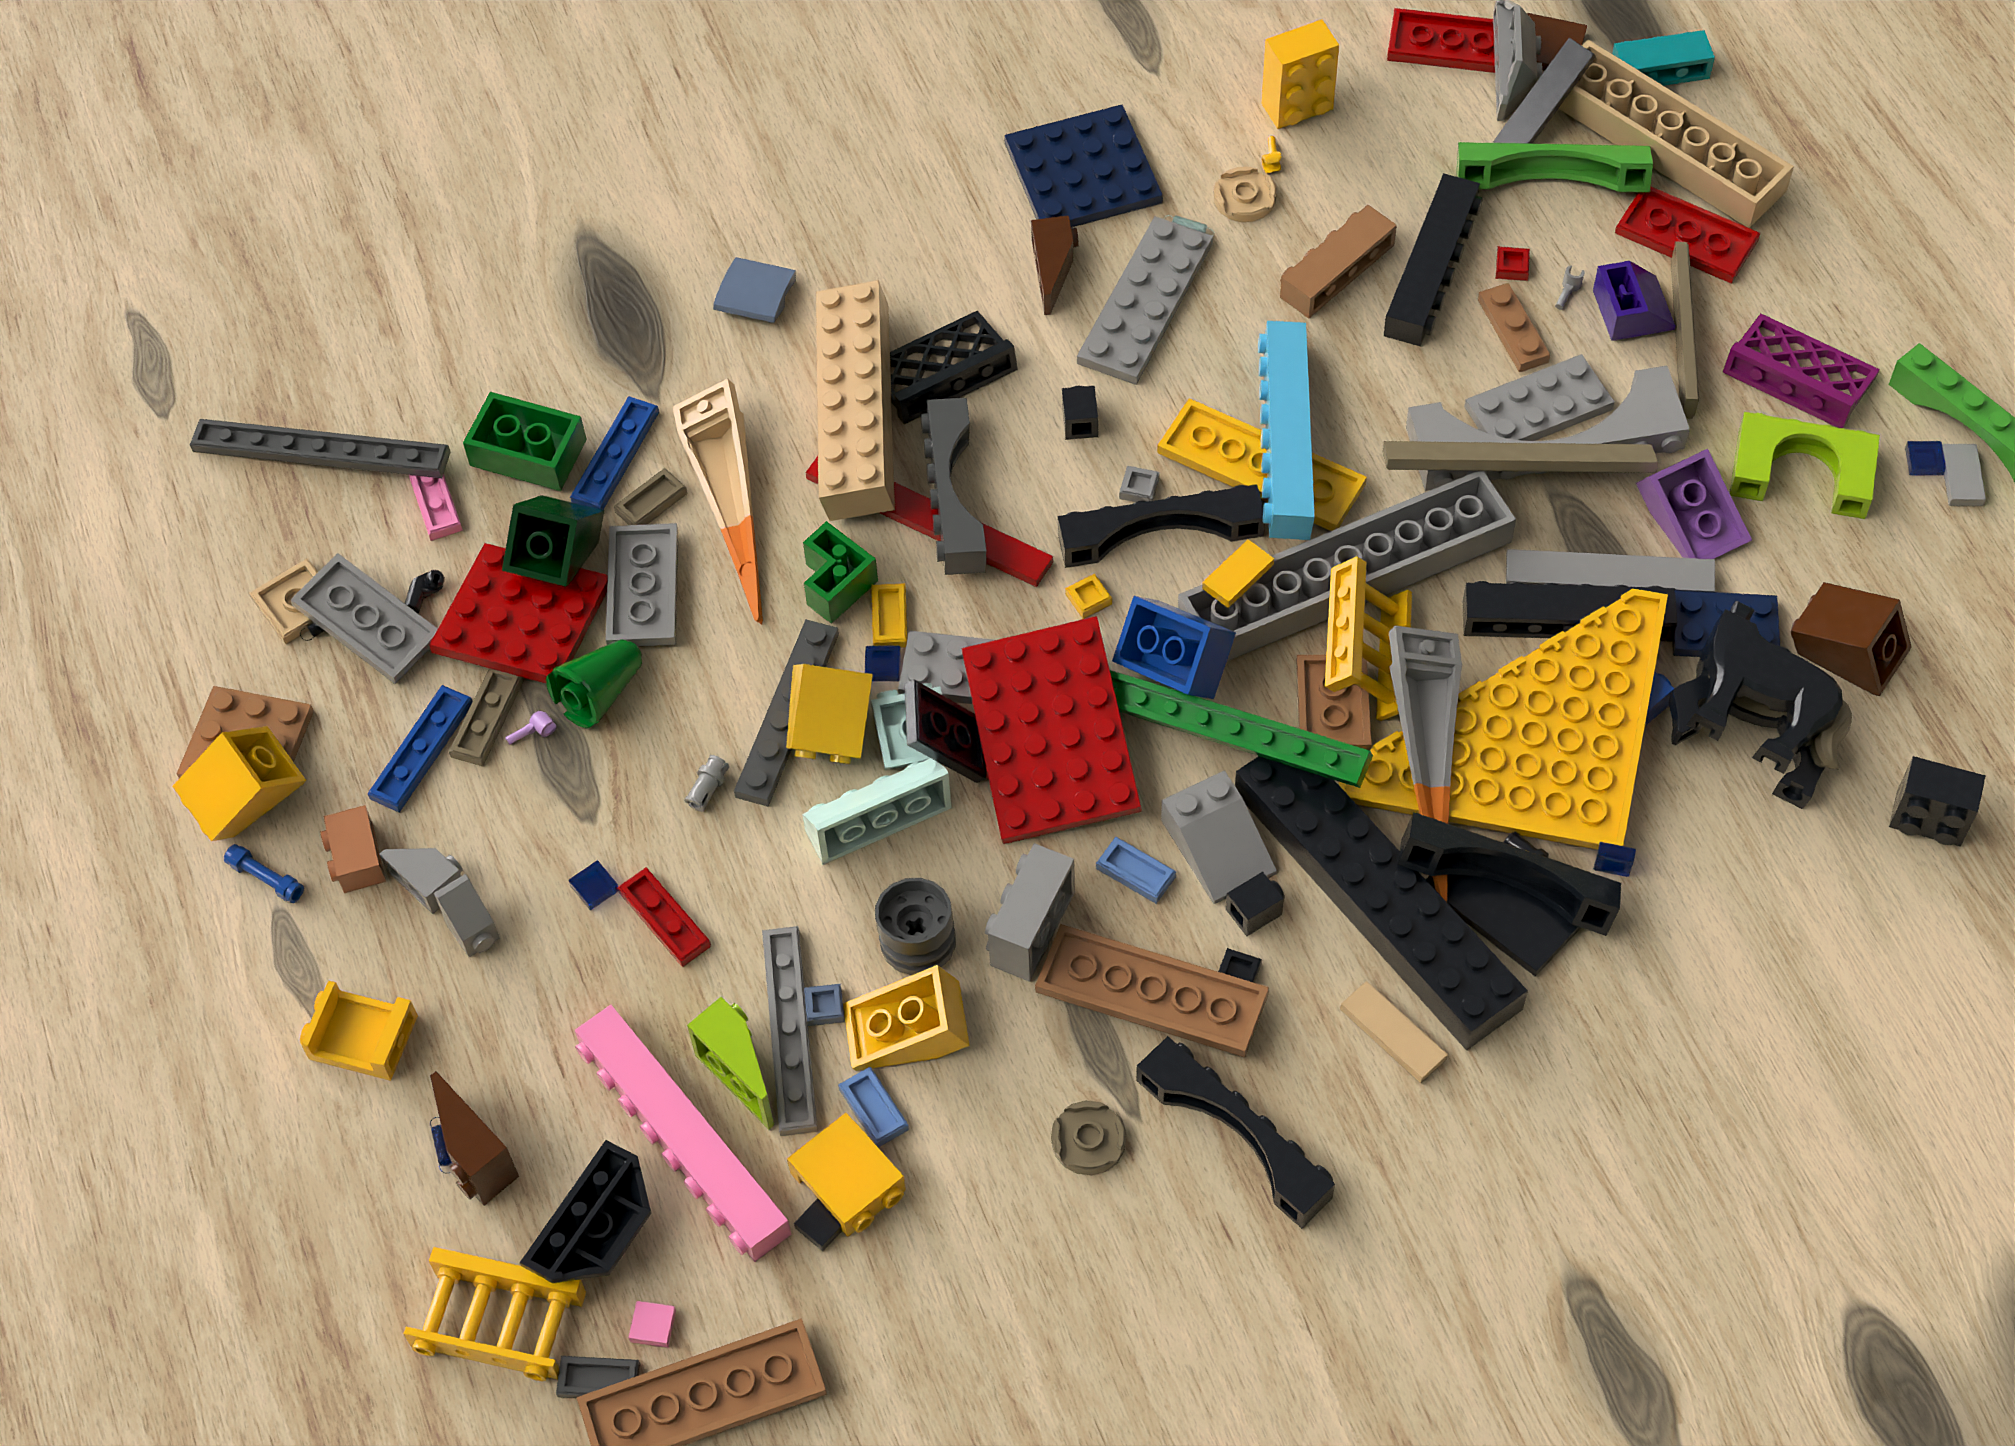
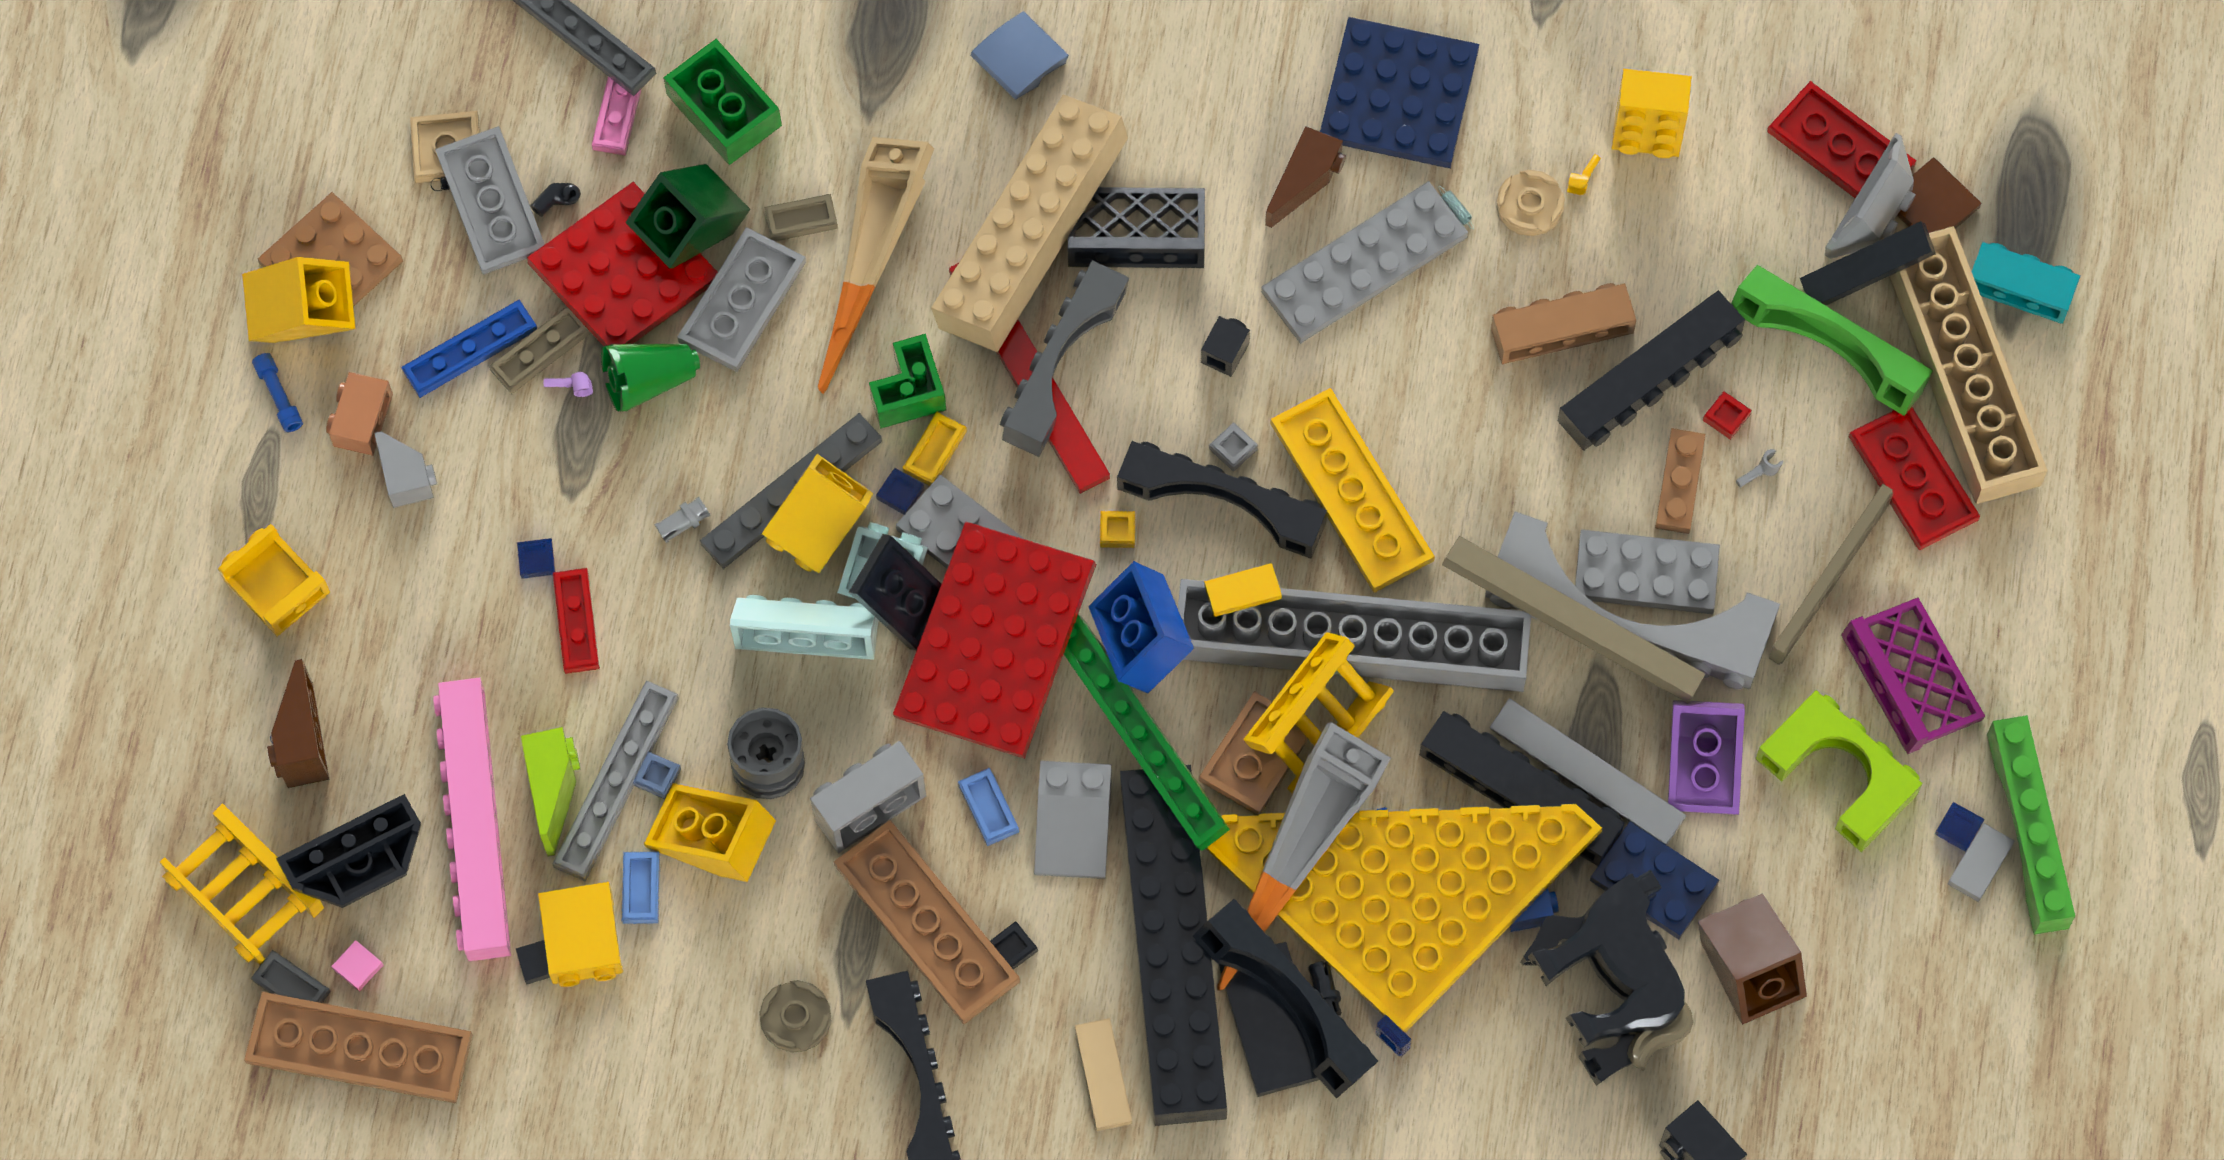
camera: 30 degrees right, 10 degrees up
light grey slope [434,874,500,957] -> none
blue tile [570,396,659,510] -> none
black brick [1226,872,1285,937] -> none
medium azure brick [1258,321,1315,540] -> none
dark purple slope [1593,260,1675,341] -> none

